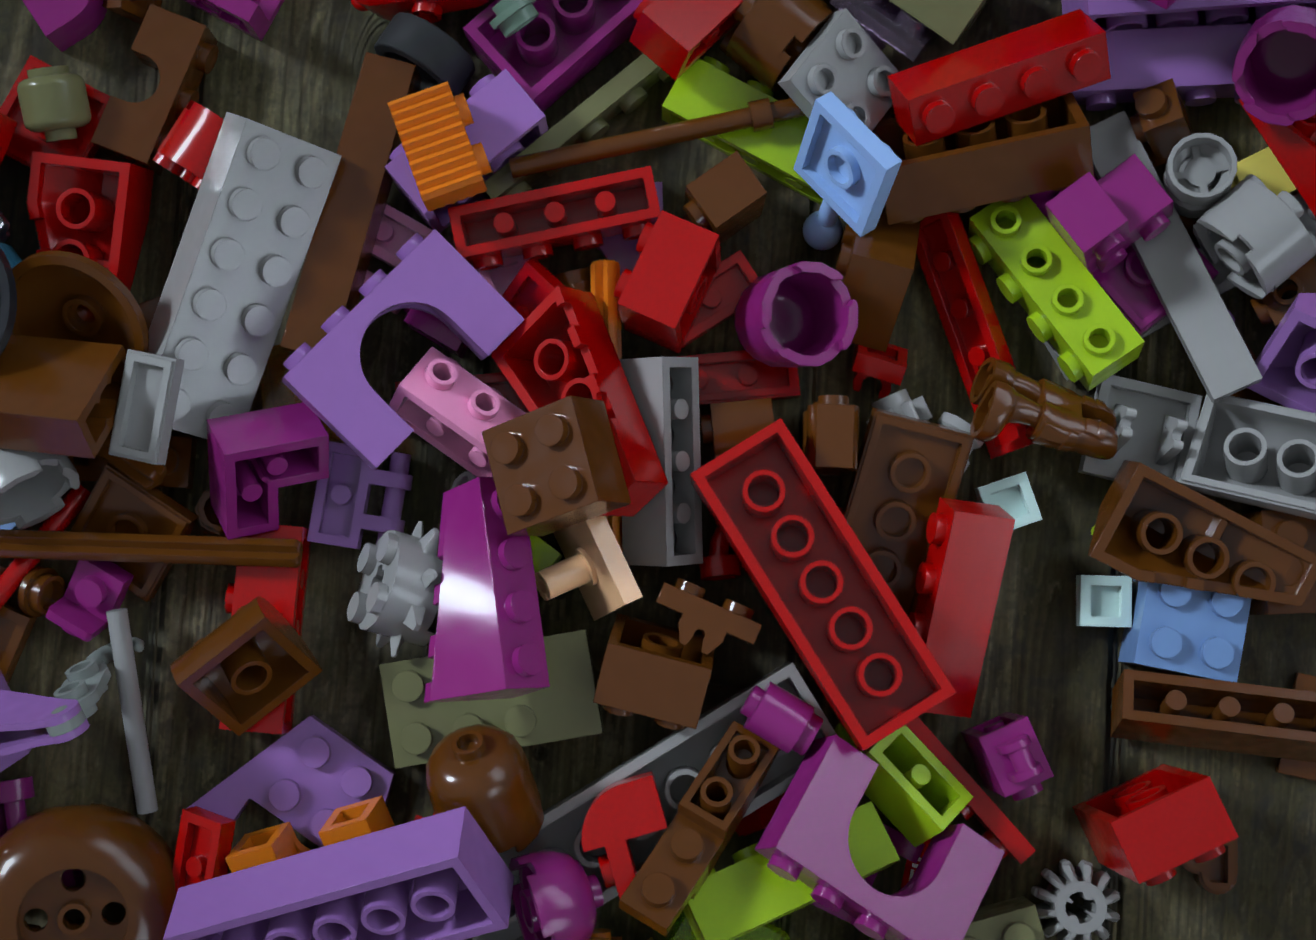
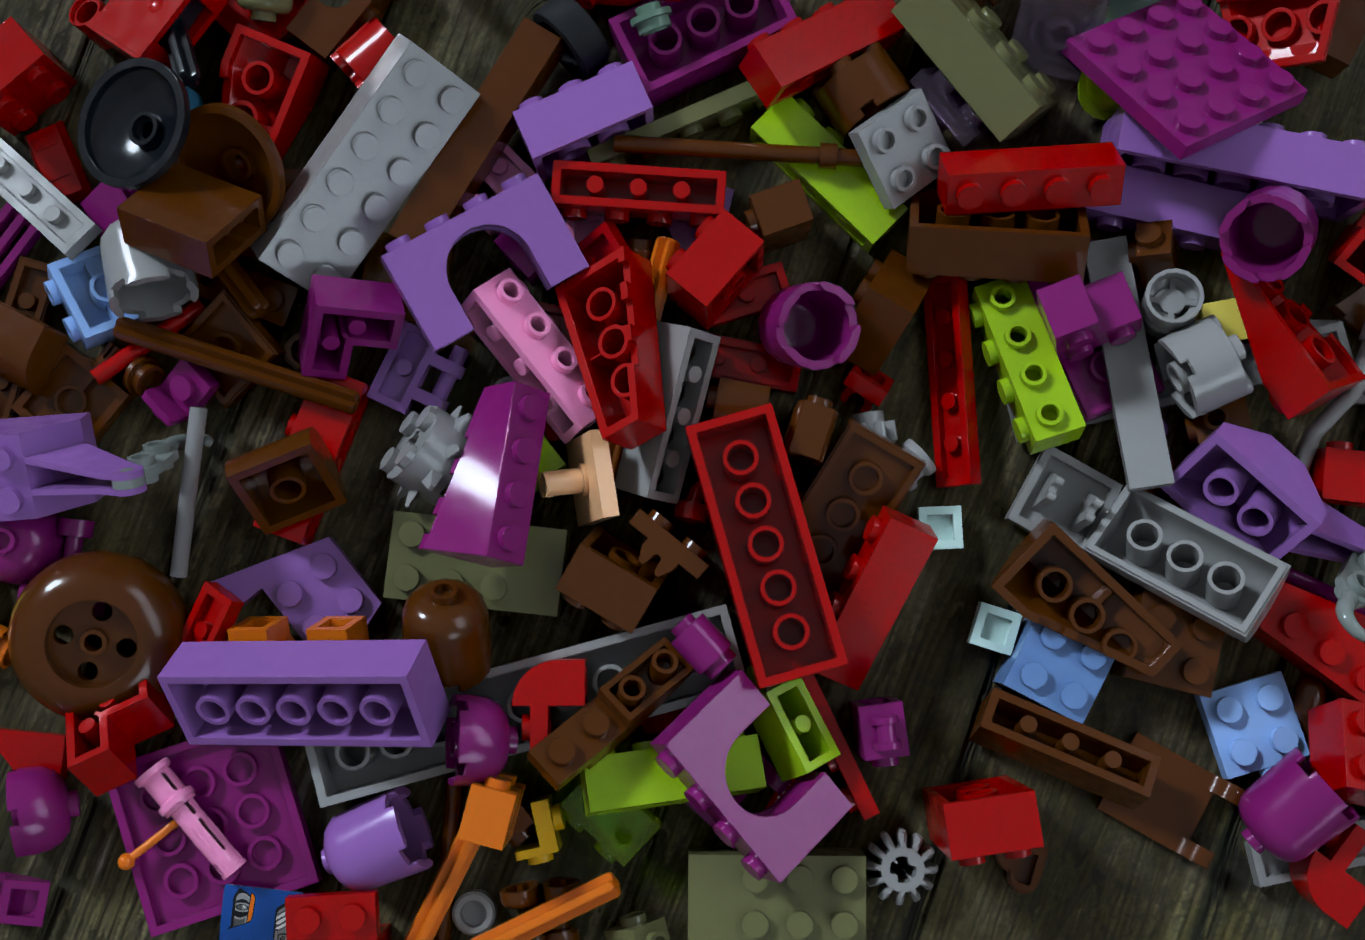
camera: 20 degrees right, 0 degrees up
light grey tile [108,349,185,465] -> none
orange brick [387,81,492,211] -> none
reddish brown brick [482,395,631,536] -> none
light blue plate [793,91,902,250] -> none
reddish brown piece [970,357,1118,460] -> none

